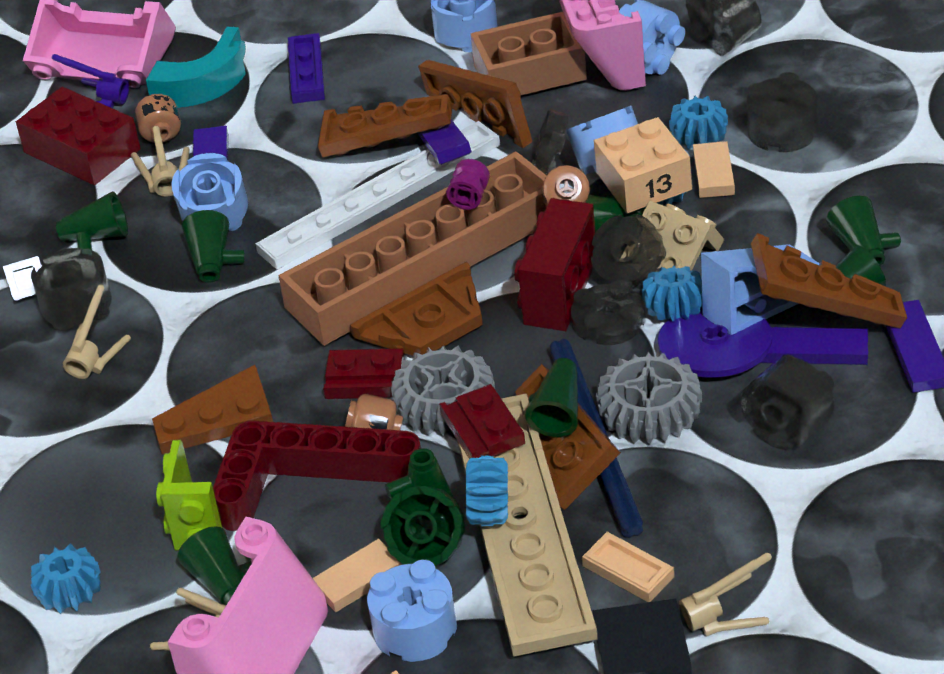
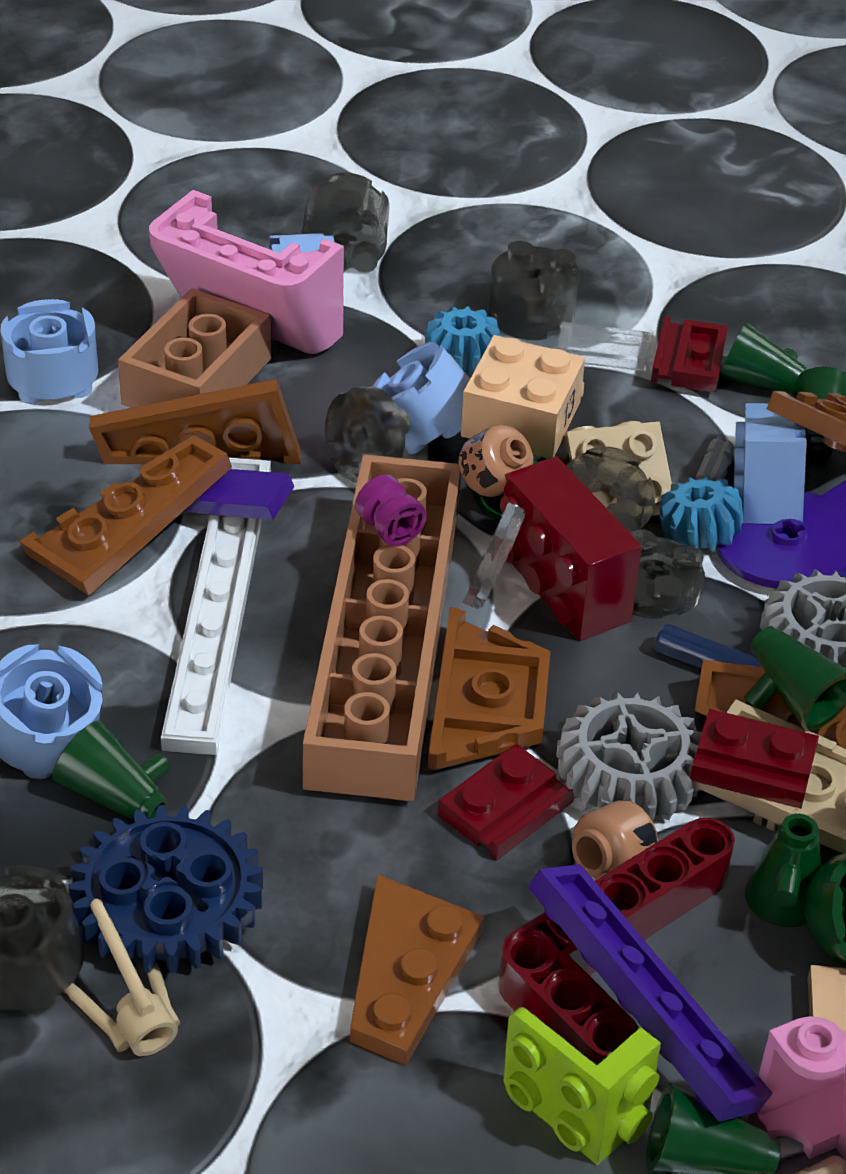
camera: 55 degrees left, 0 degrees up
none -> dark blue gear [68,805,263,974]
none -> clear tile [462,503,525,610]
none -> dark purple plate [528,864,773,1122]
none -> clear tile [557,322,650,371]
none -> dark red plate [651,316,728,393]

